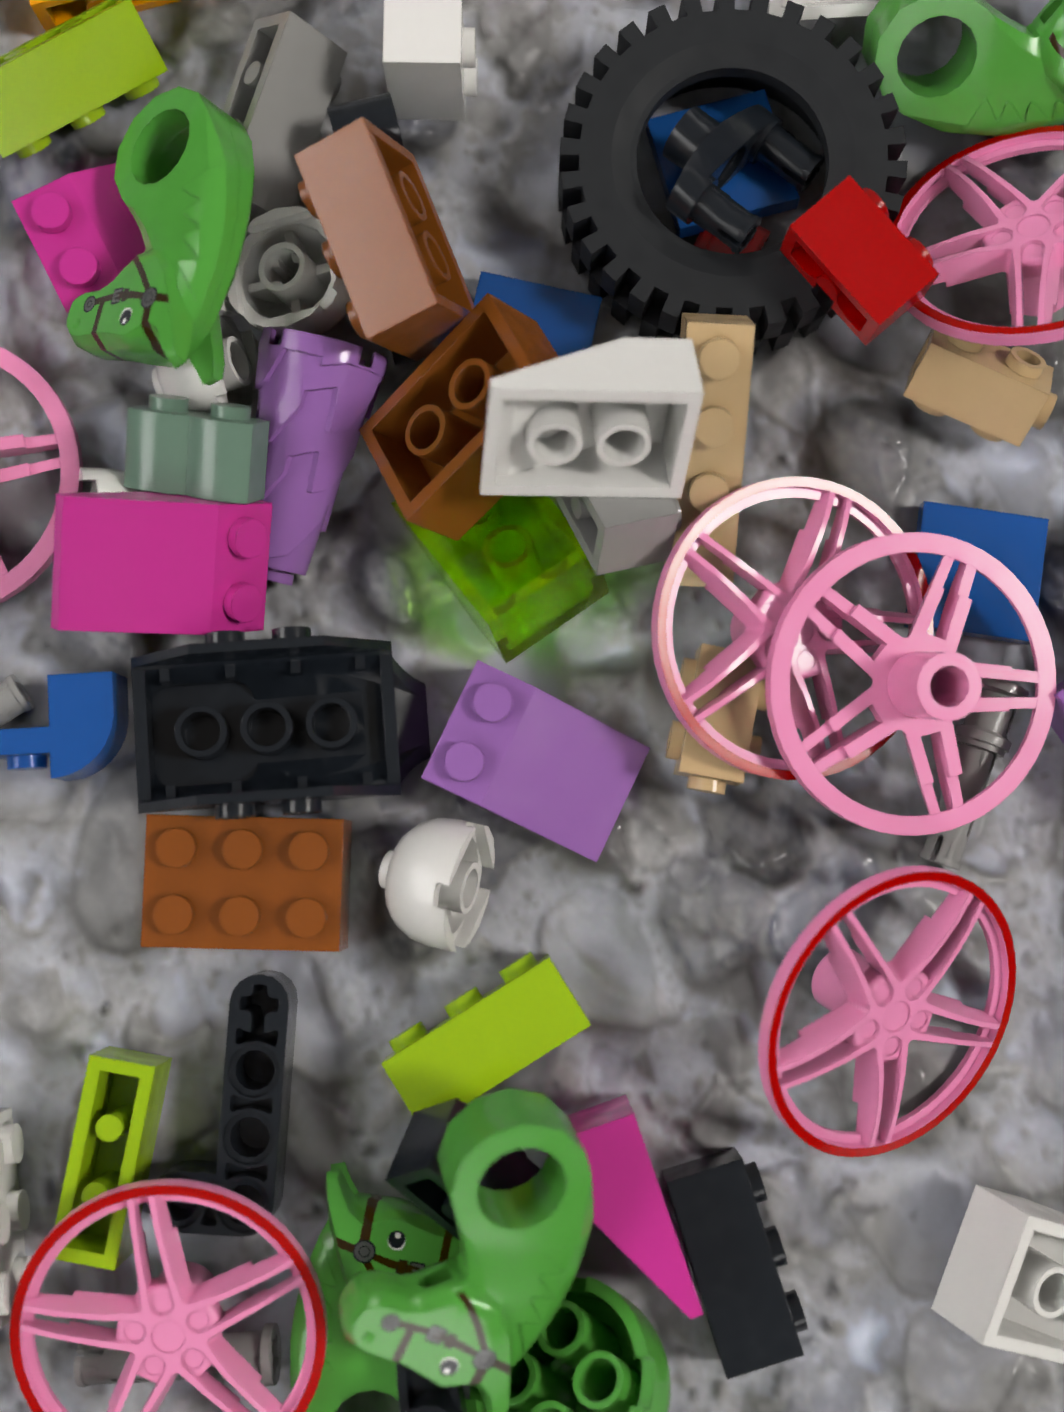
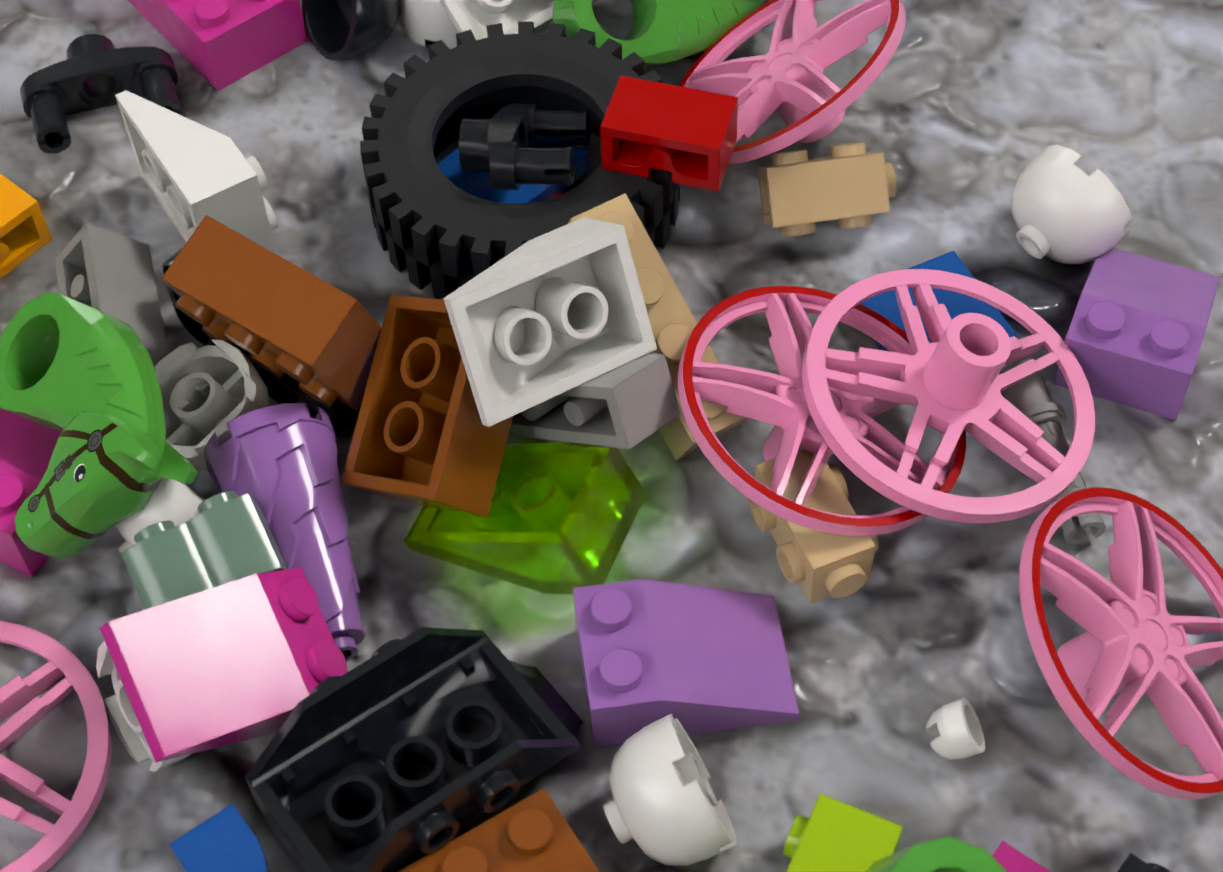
camera: 30 degrees left, 30 degrees down
none -> white hinge [926,698,985,760]

